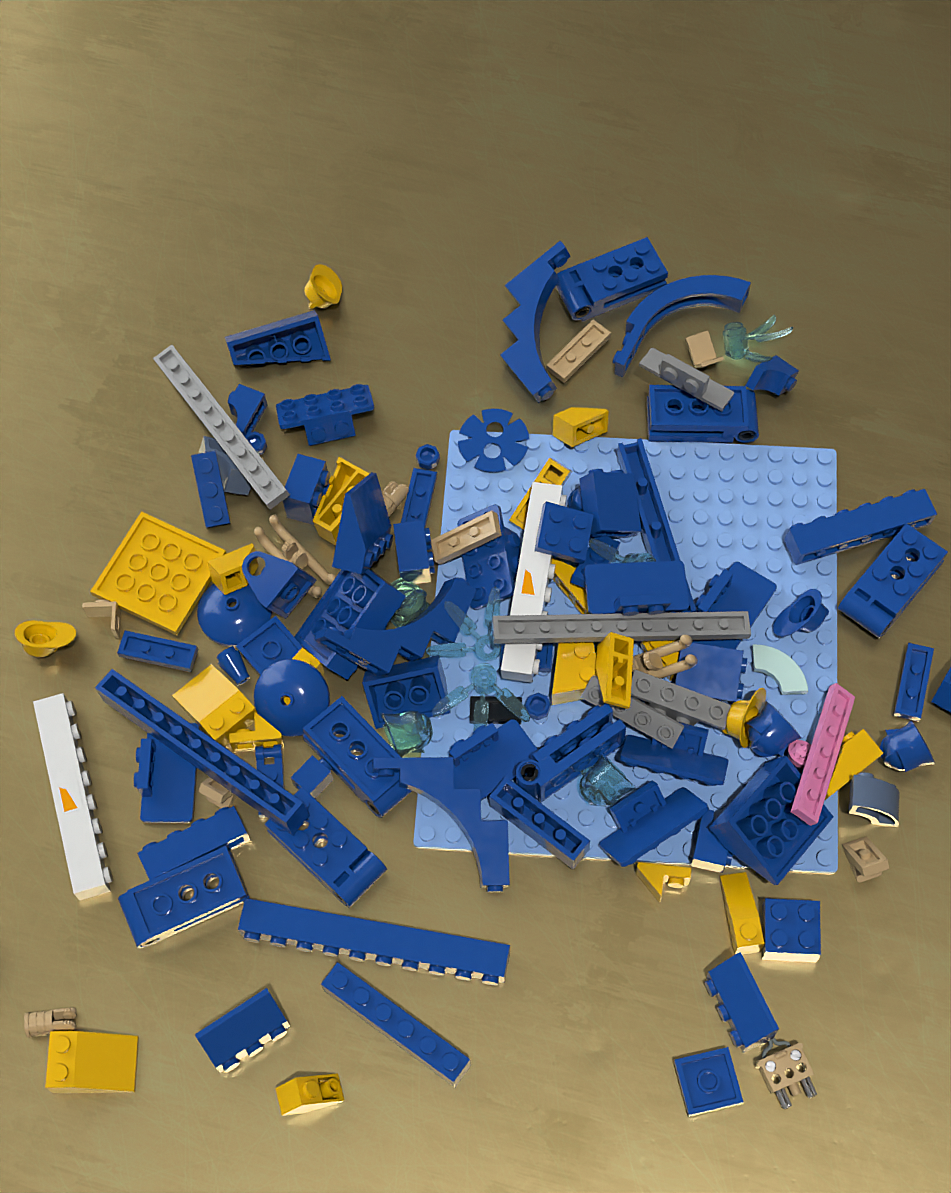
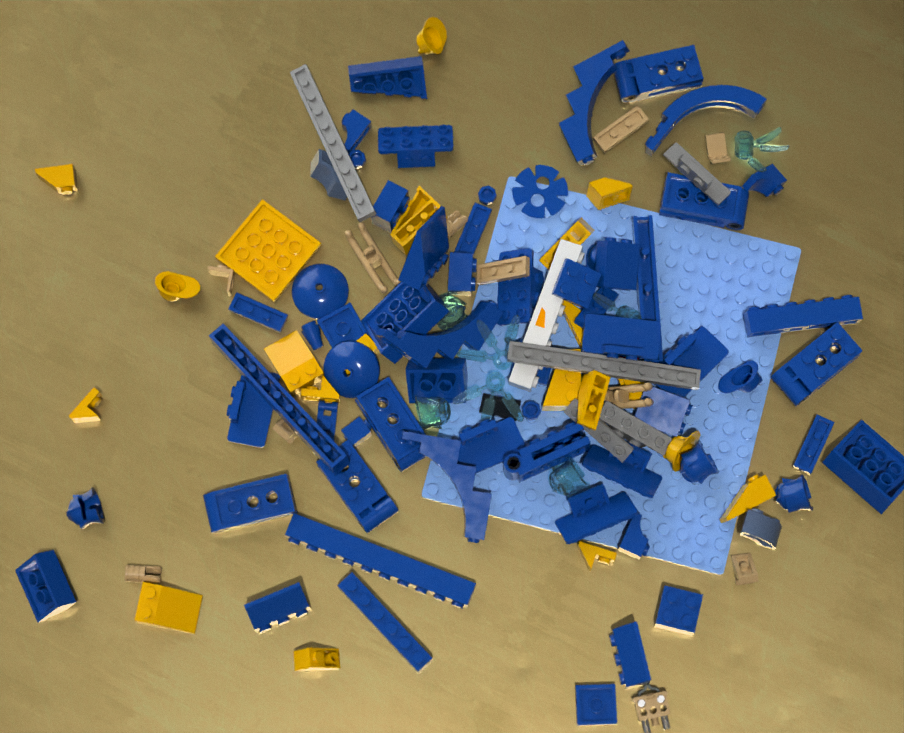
camera: 10 degrees right, 10 degrees up
white brick [33,693,113,900] -> none
blue brick [137,806,250,880] -> none
blue plate [191,450,230,528] -> none
yellow slope [208,543,259,595] -> none
blue hose [242,551,317,619] -> none
blue brick [489,777,590,869] -> none
blue slope [709,756,833,885] -> none
yellow slope [719,872,765,955] -> none
light aqua tile [752,644,808,695] -> none
bright pink hat [788,740,811,769] -> none
bright pink plate [791,683,855,826] -> none

